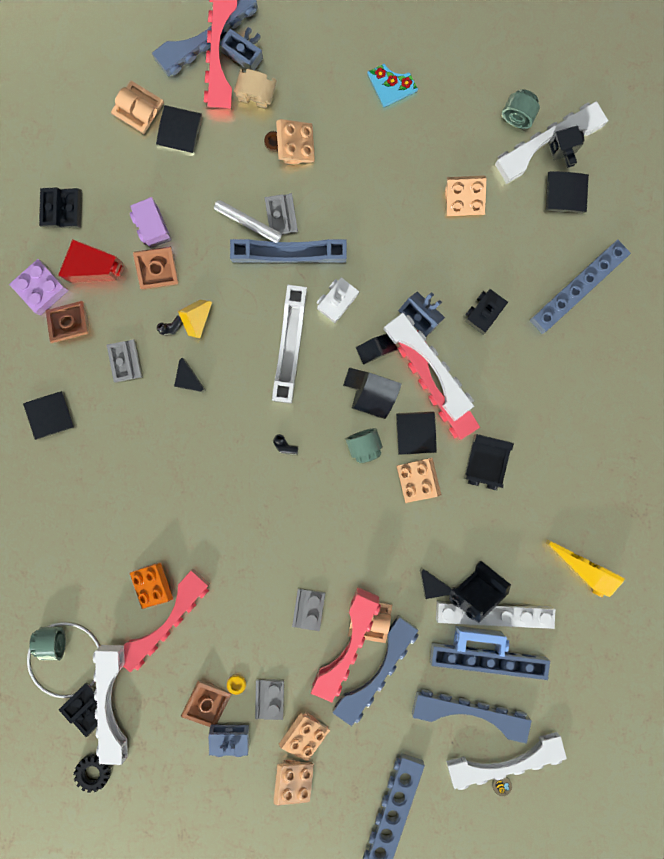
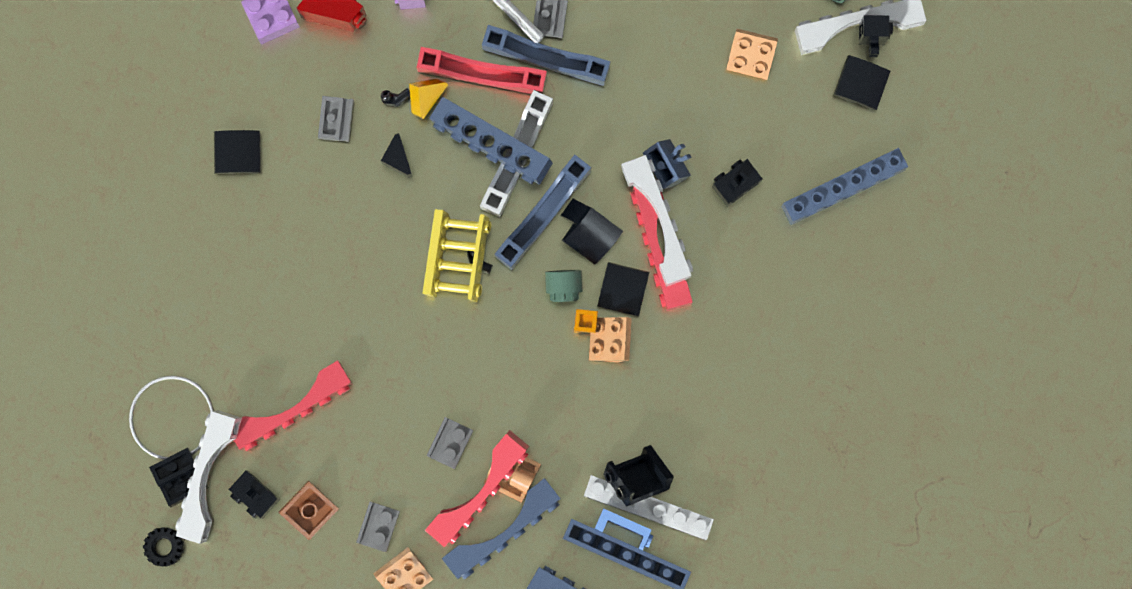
camera: 15 degrees right, 5 degrees down
sand green piece [30,627,66,660] -> none
nougat slope [45,301,89,343] -> none
orange plate [130,563,173,609] -> none
nougat slope [133,246,178,289] -> none
sand blue brick [209,725,249,757] -> none
yellow tile [227,674,246,695] -> none
white brick [317,277,359,323] -> none
black slope [355,333,398,365] -> none
black slope [420,568,452,599] -> none
black panel [464,434,514,491] -> none
yellow wedge [546,540,625,598] -> none
none -> black brick [228,470,280,519]
none -> coral arch [417,47,547,94]
none -> light yellow fence [422,209,491,302]
none -> sand blue brick [429,97,553,185]
none -> sand blue arch [494,154,592,270]
none -> light orange panel [574,309,598,333]

